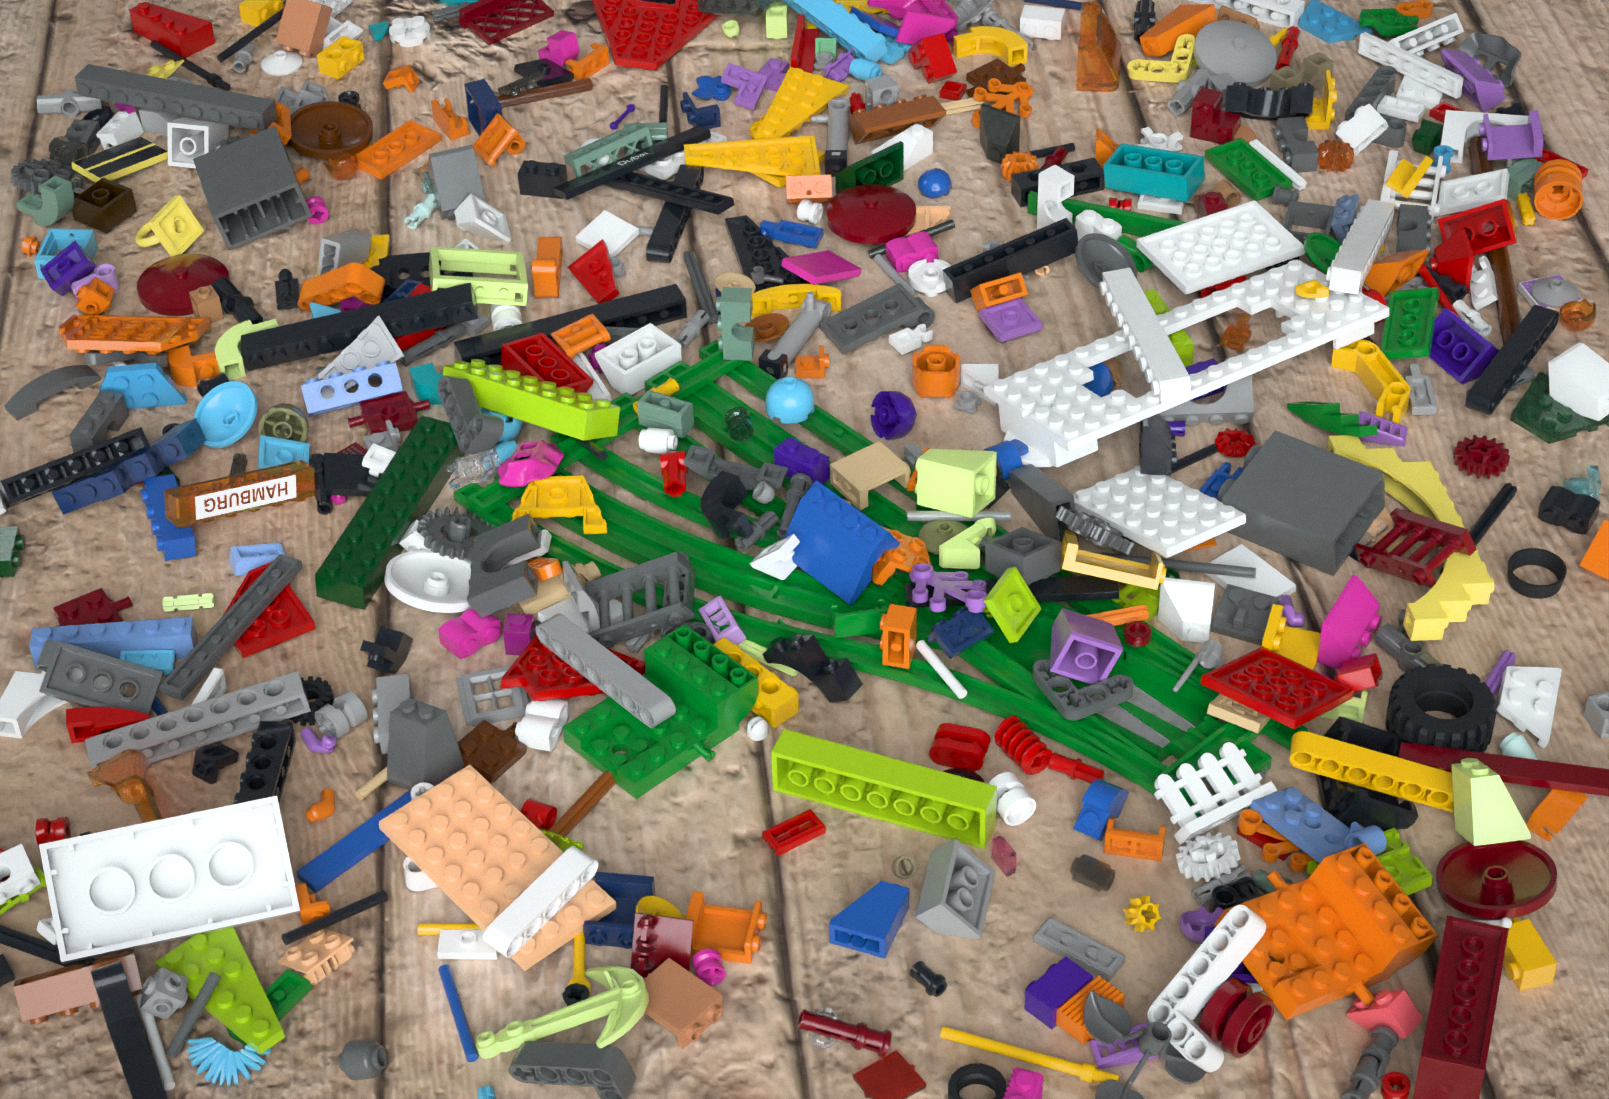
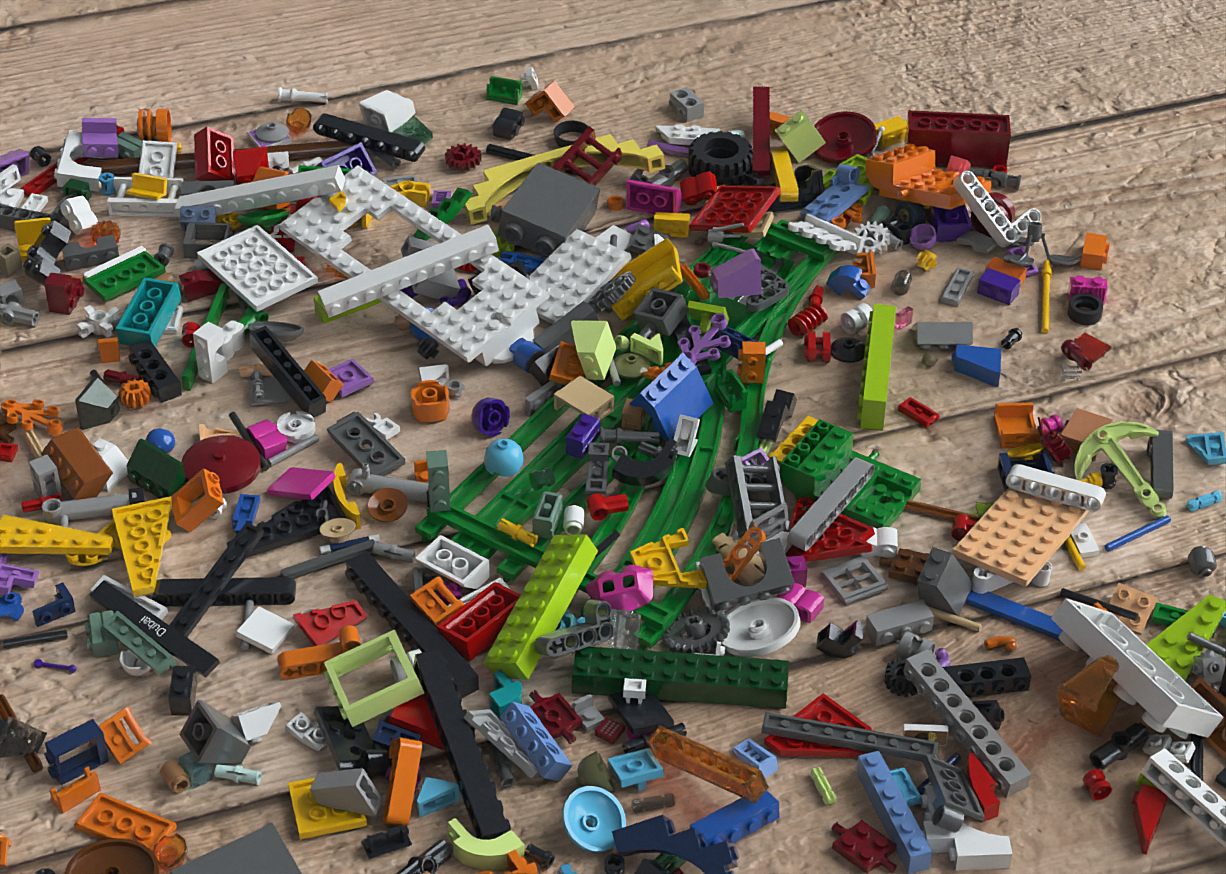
camera: 105 degrees left, 0 degrees up
clear light blue panel [1564,465,1601,499] -> none

